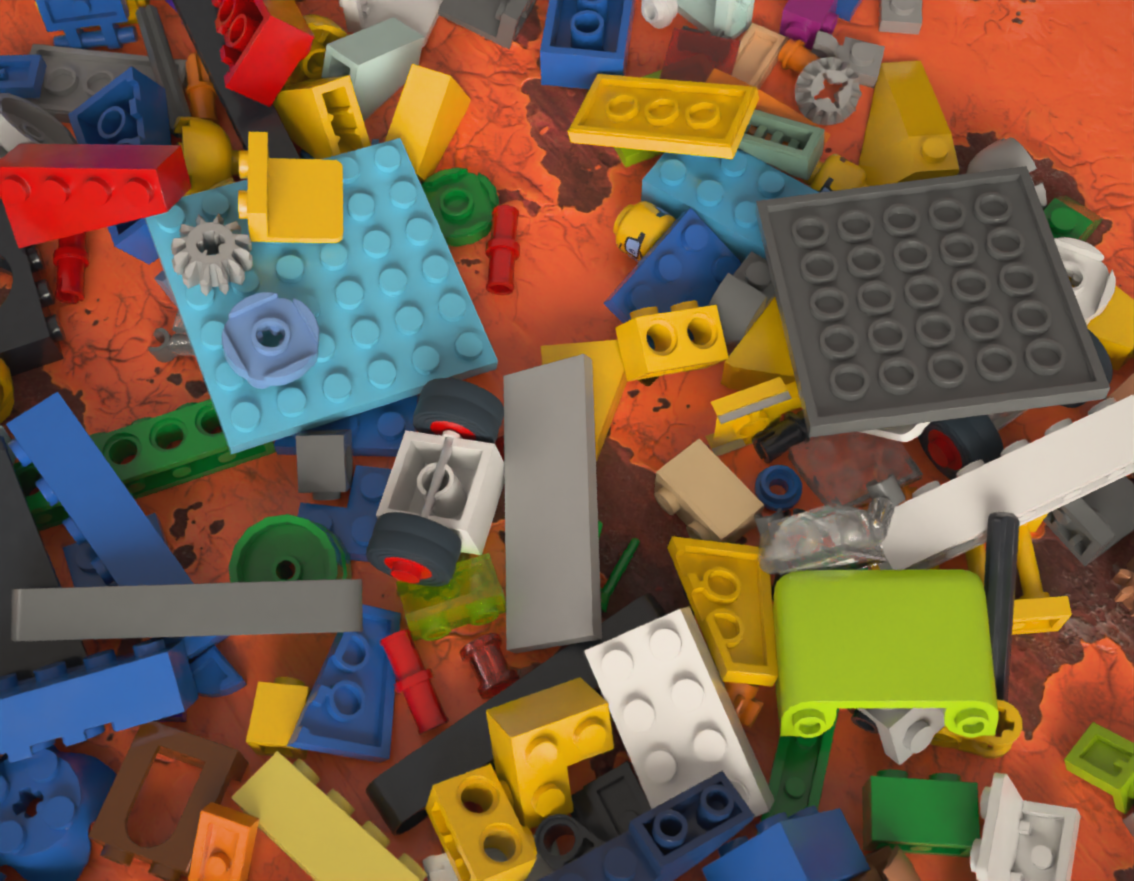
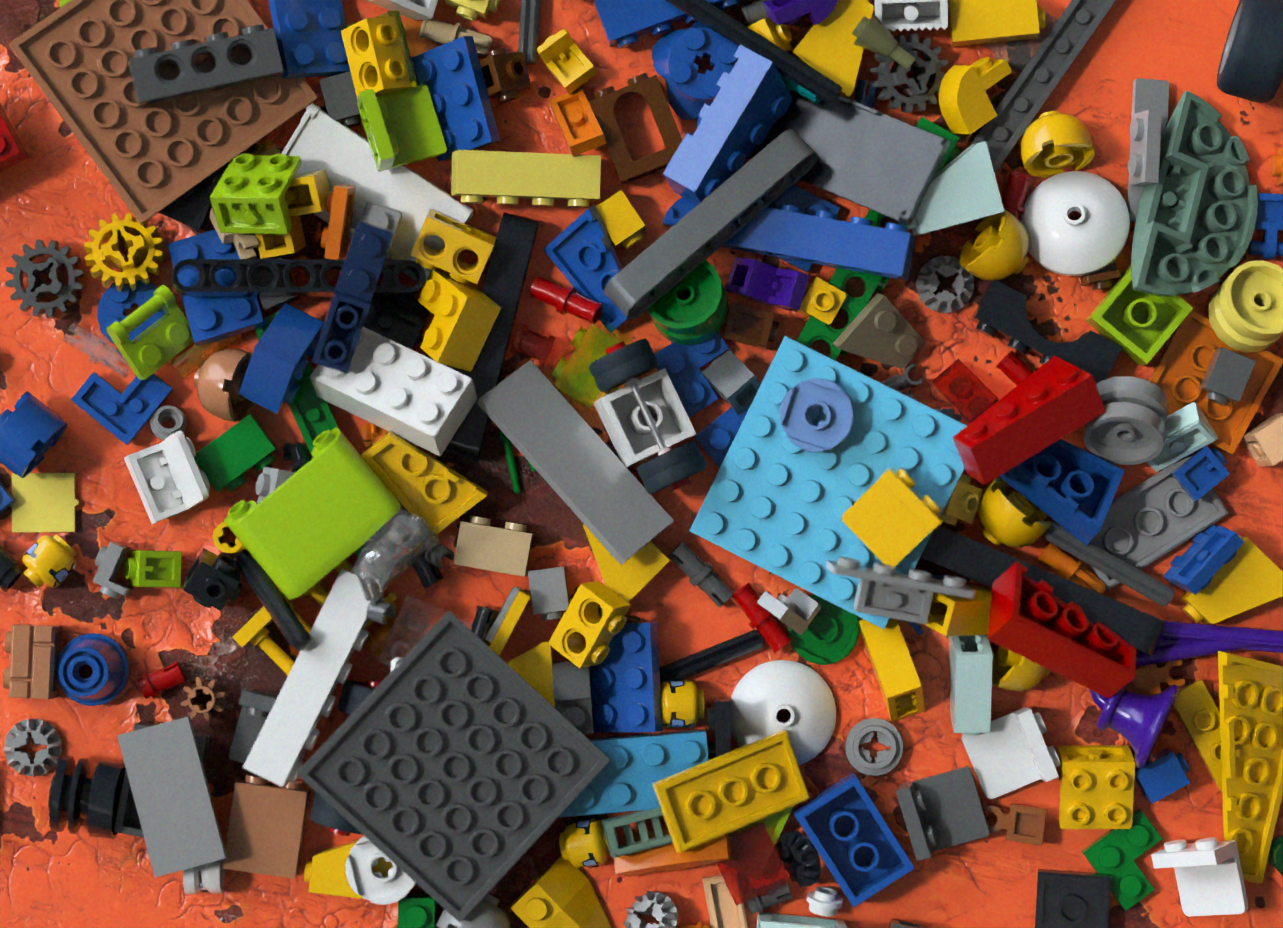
camera: 135 degrees right, 25 degrees up
light grey gear [171,213,253,296] -> none
blue plate [754,465,802,511] -> none
none -> black brick [183,548,243,611]
none -> black arm [283,441,310,472]
none -> light grey brick [528,566,569,620]
none -> black axle [660,629,764,685]
none -> dark grey pin [668,541,735,607]
none -> black plate [707,697,731,760]
none -> reddish brown bracket [723,303,780,349]
none -> dark purple brick [725,256,810,311]
none -> white dish [730,660,836,765]
none -> light grey bracket [756,588,821,635]
none -> black gear [777,830,821,887]
none -> yellow bracket [796,277,846,325]
none -> light grey bracket [826,556,975,624]
none -> dark tan wing [833,293,926,369]
none -> light grey gear [845,718,903,776]
none -> light grey gear [916,256,974,313]
none -> clear red plate [931,359,999,423]

